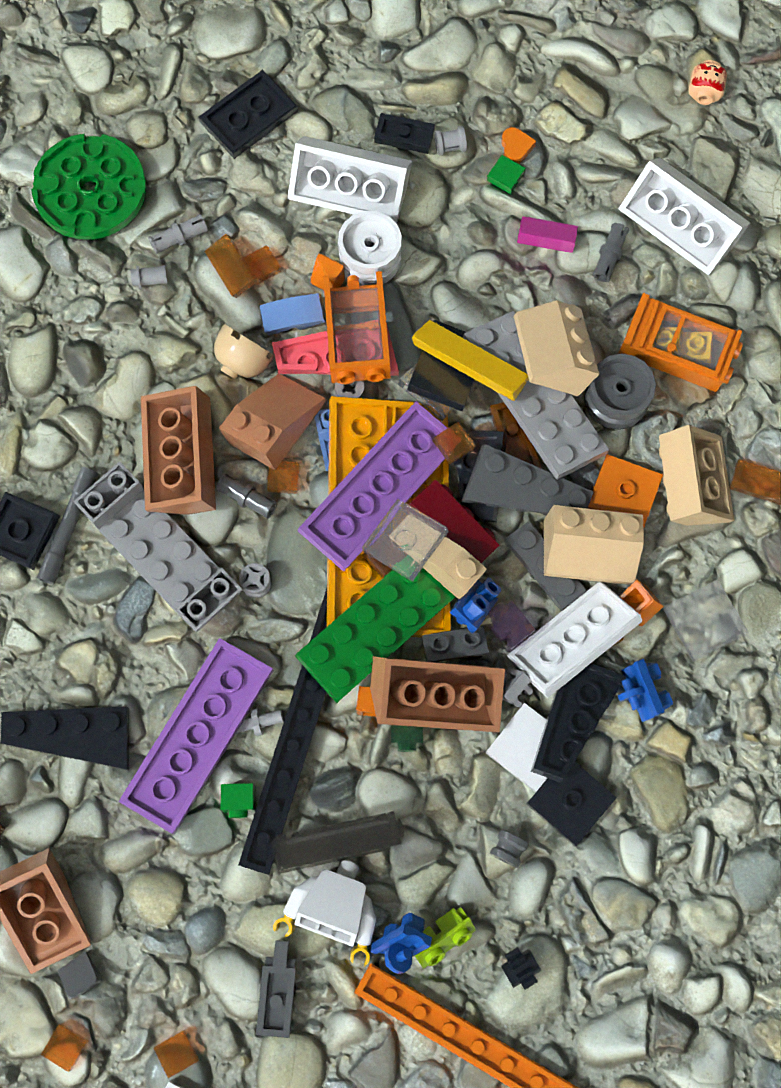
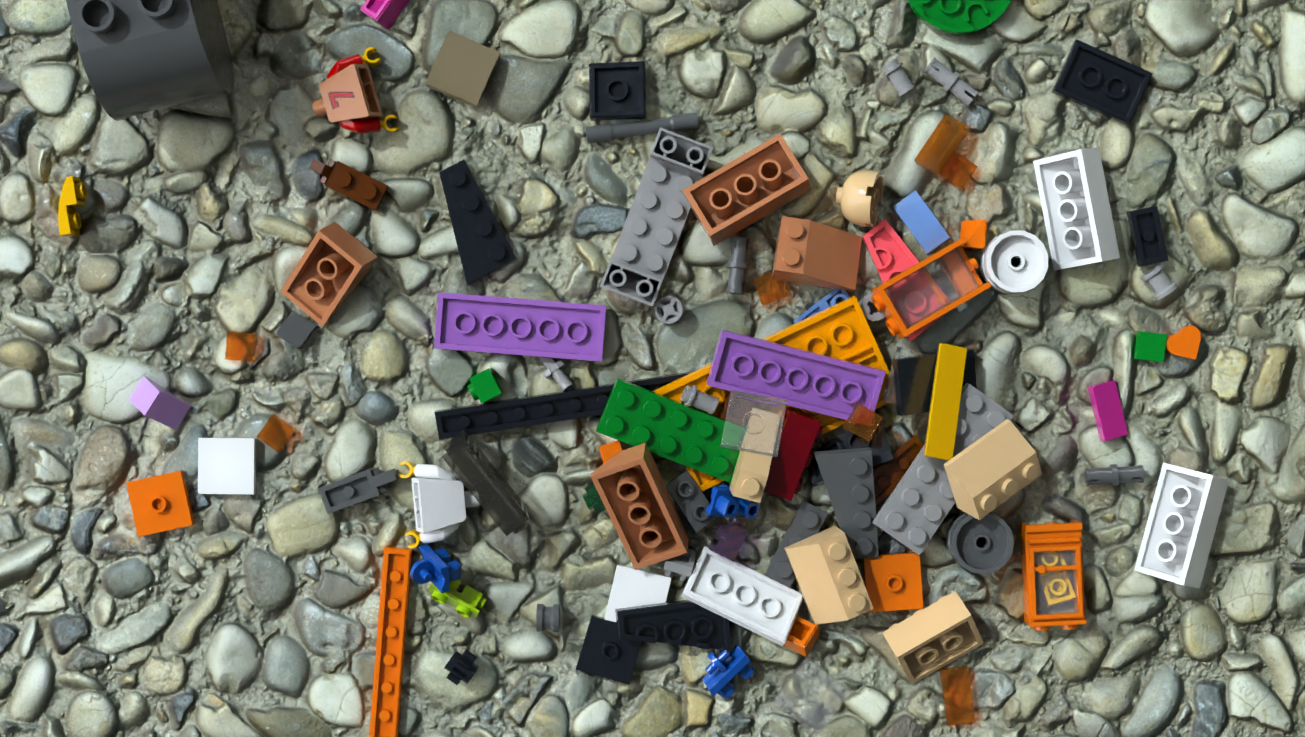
camera: 60 degrees right, 15 degrees up
none -> light grey pin [680,385,719,415]

